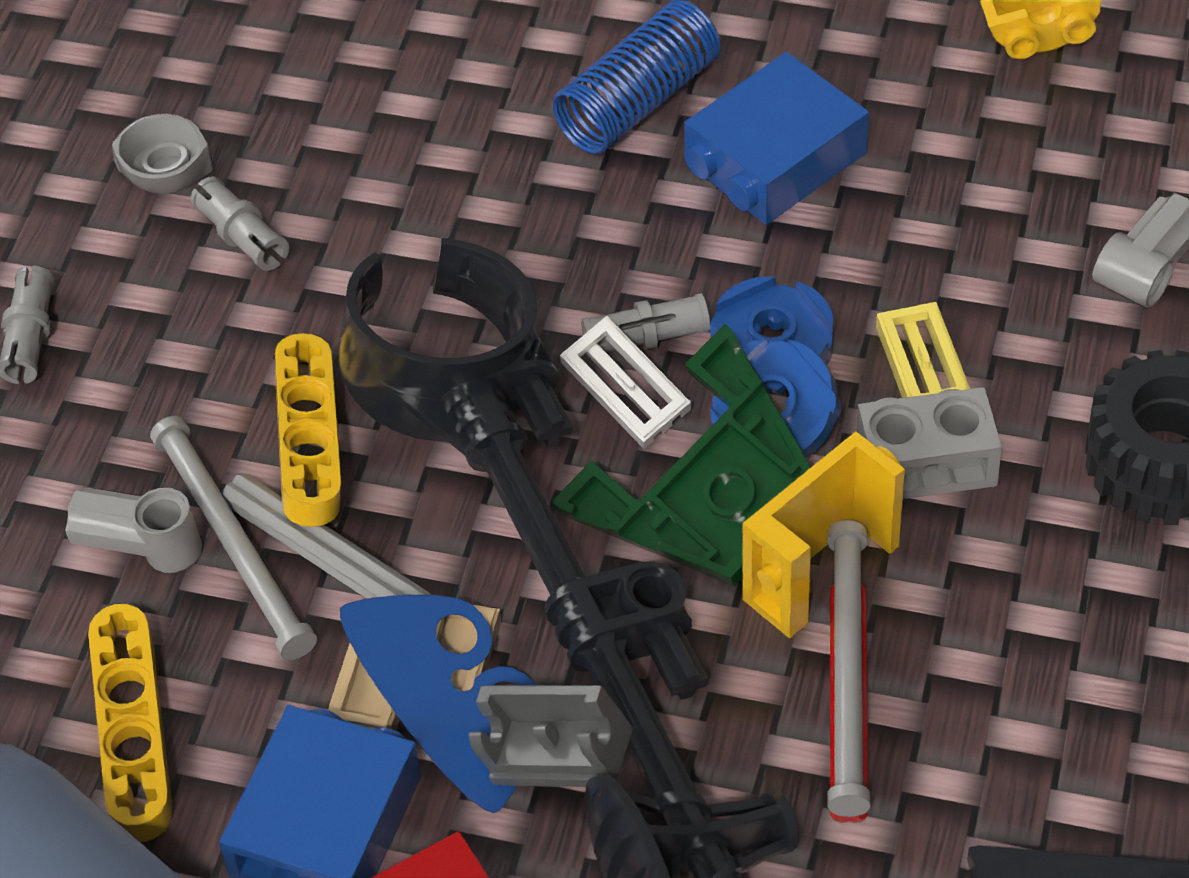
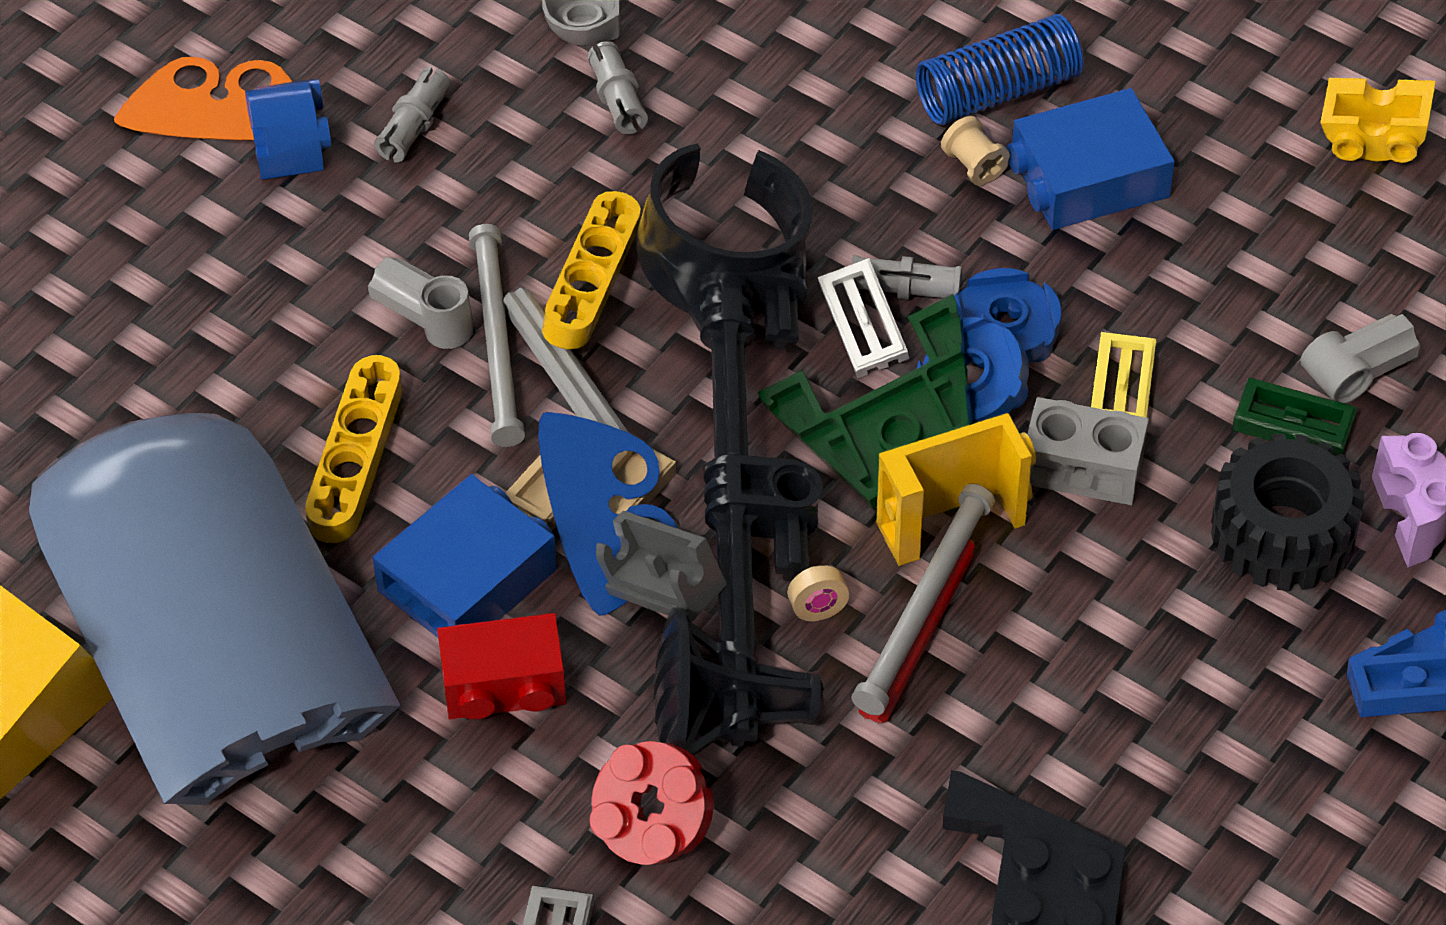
camera: 20 degrees right, 0 degrees up
none -> tan tile [787,566,849,621]
none -> tan bush [941,116,1010,186]
none -> dark green tile [1232,377,1358,456]

